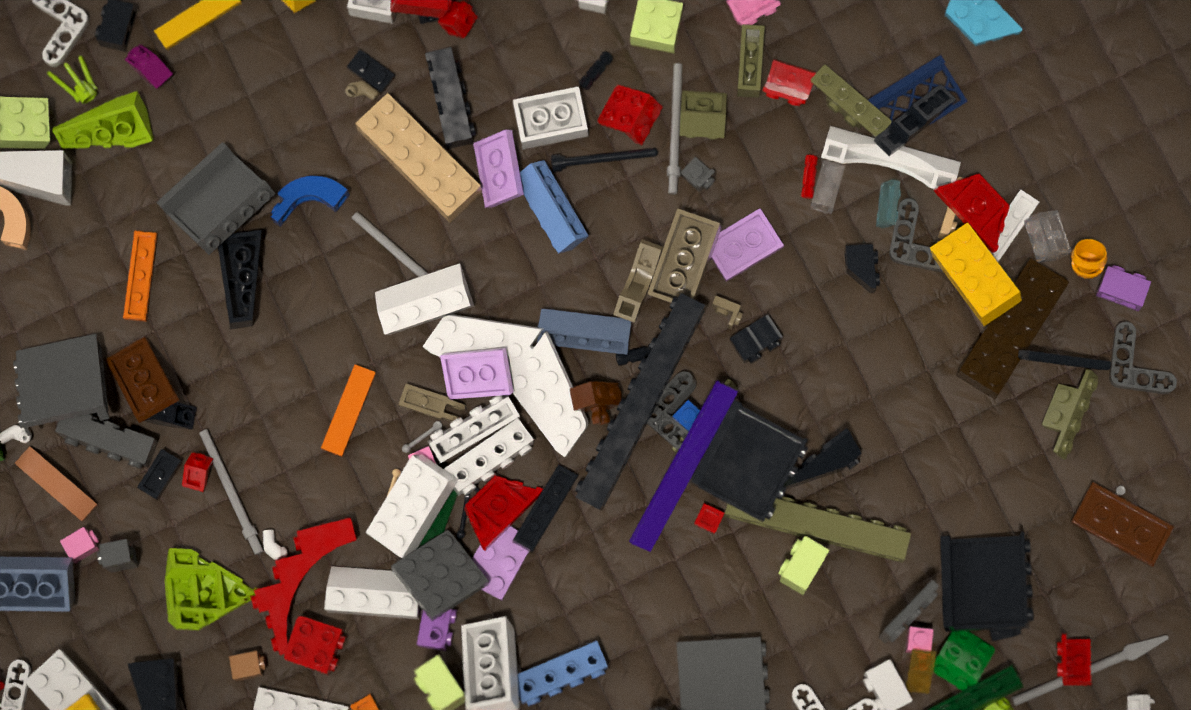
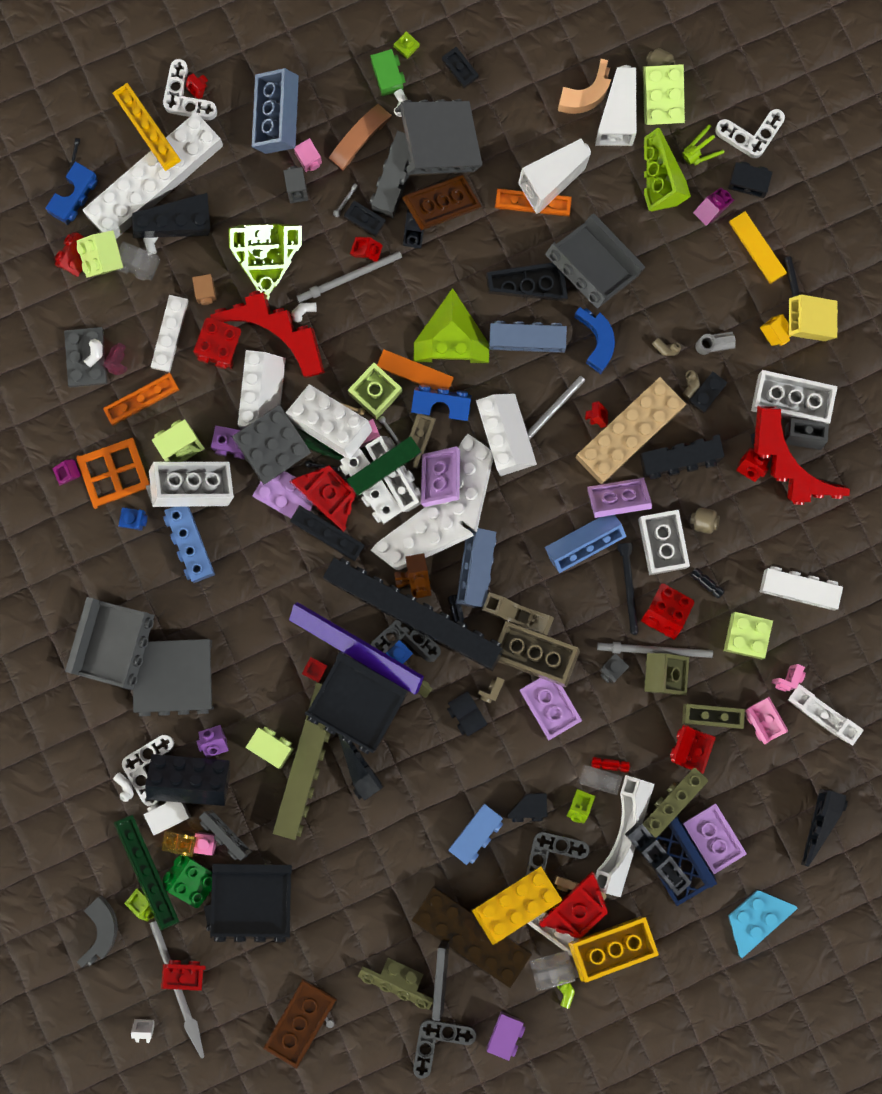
camera: 85 degrees right, 5 degrees up
clear light blue plate [876,180,901,229] -> none
light orange helmet [1071,239,1108,279] -> none
none -> black brick [145,754,230,806]
none -> medium lavender brick [197,725,229,758]
none -> light grey hinge [333,184,358,217]
none -> dark green tile [347,436,422,496]
none -> yellowish green brick [348,363,402,420]
none -> blue arch [411,385,472,421]
none -> lime wedge [413,288,489,363]
none -> medium blue brick [448,804,503,865]
none -> sand blue brick [489,321,567,353]
none -> white slope [518,139,591,214]
none -> lime arm [557,979,575,1009]
none -> lime bracket [567,789,595,823]
none -> yellow brick [568,916,659,983]
none -> red tile [585,401,608,428]
none -> dark tan arm [652,338,681,356]
none -> lavender plate [682,803,747,874]
none -> dark tan head [690,508,720,534]
none -> light grey piece [695,332,736,355]

